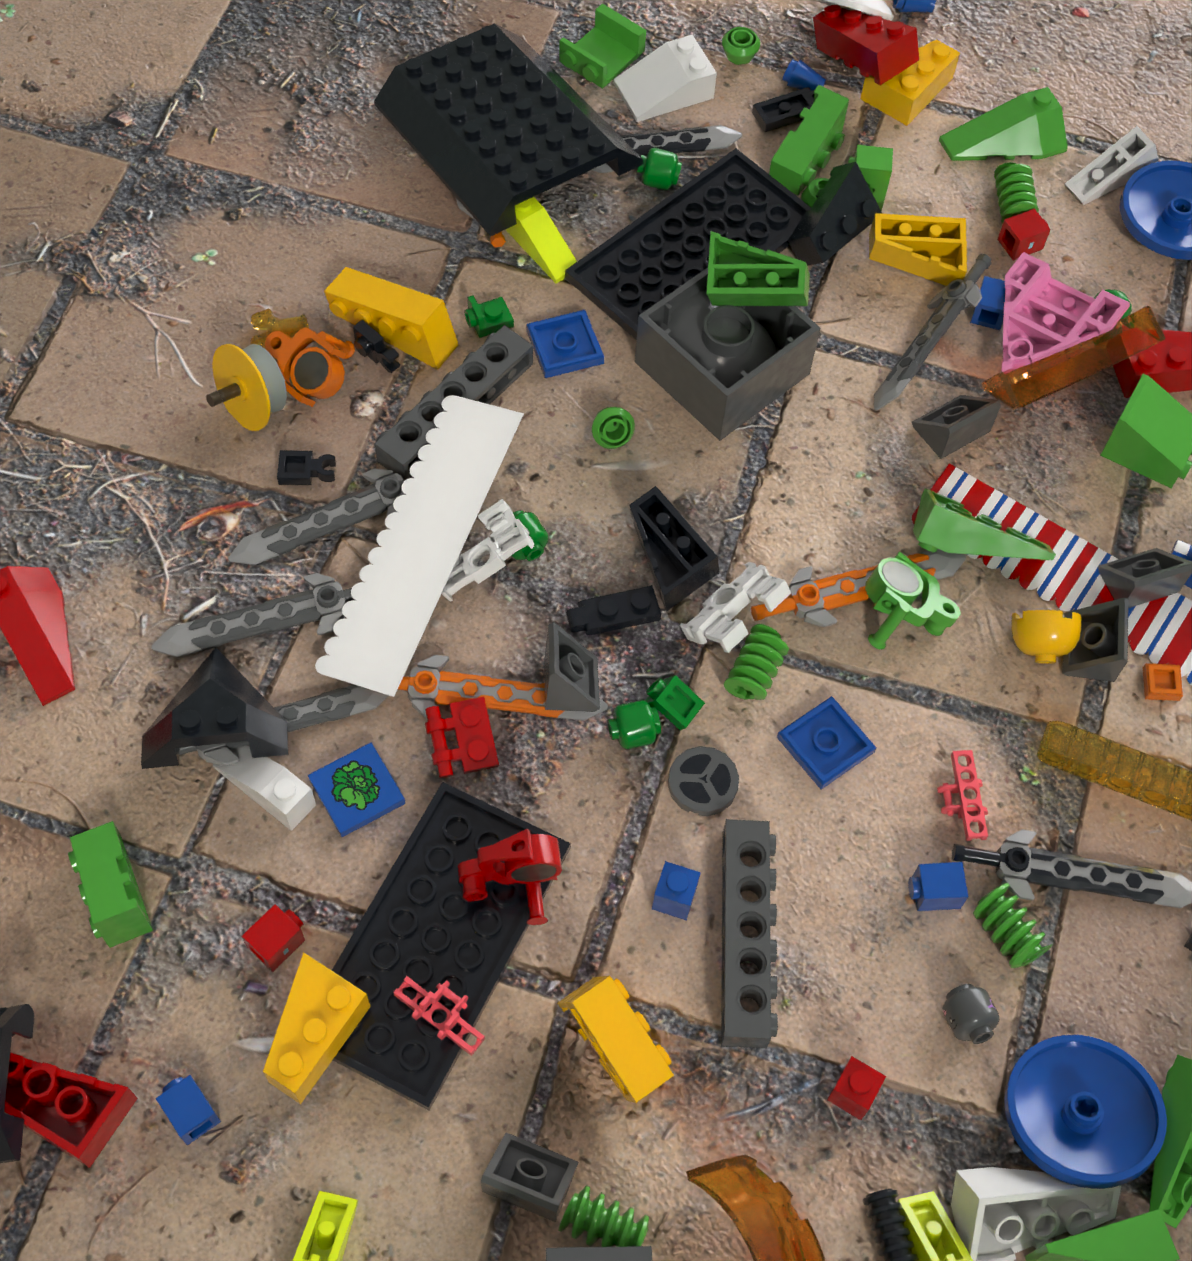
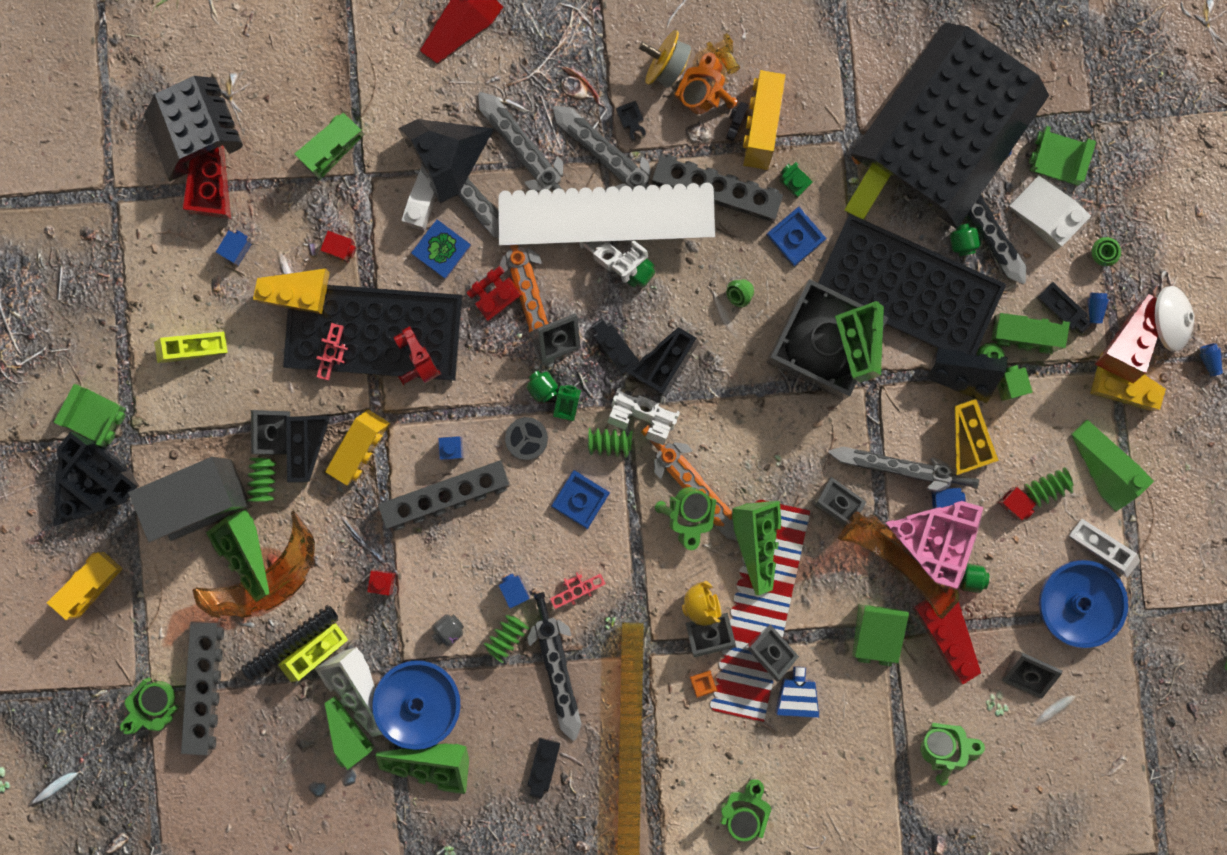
camera: 70 degrees right, 25 degrees up
none -> black wedge [286,416,330,483]

